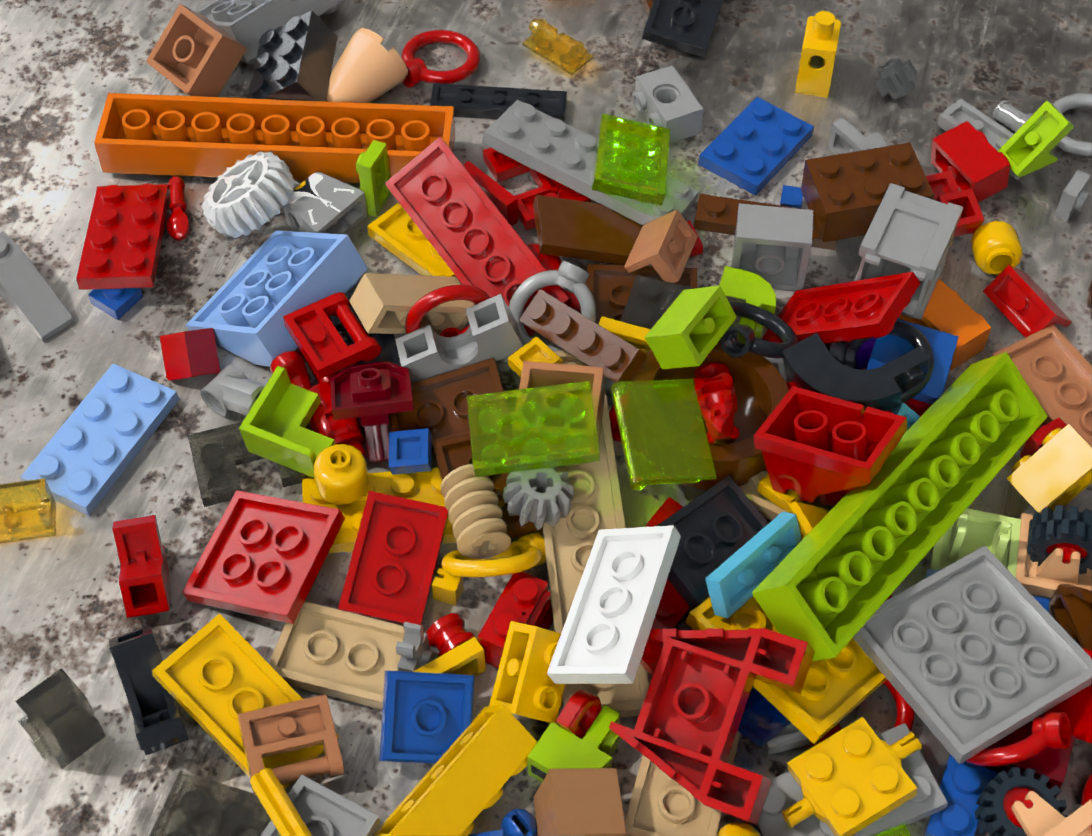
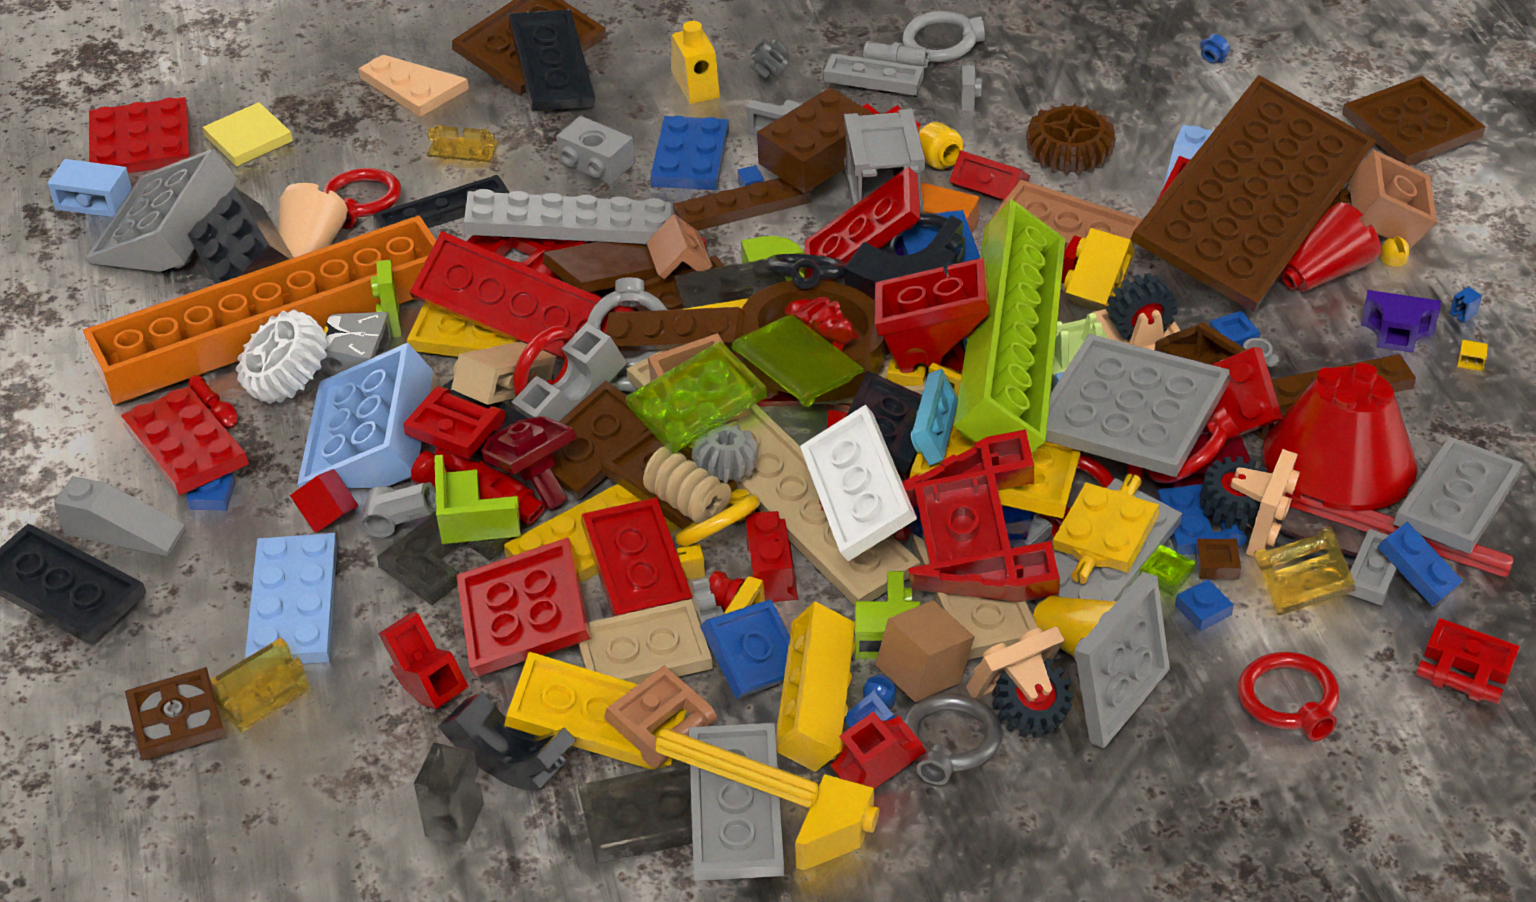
camera: 30 degrees left, 10 degrees down
nougat brick [146,4,247,97] -> none
yellow head [314,444,369,505] -> none
blue plate [389,428,432,475] -> none
yellow brick [489,621,565,724] -> none
yellow tile [508,336,563,377] -> none
red tile [556,689,601,739] -> none
clear neon green plate [591,113,670,206] -> none
lime brick [644,285,737,369] -> none
light grey brick [731,203,813,291] -> none
red brick [931,121,1010,203] -> none
lime slope [998,101,1075,177] -> none

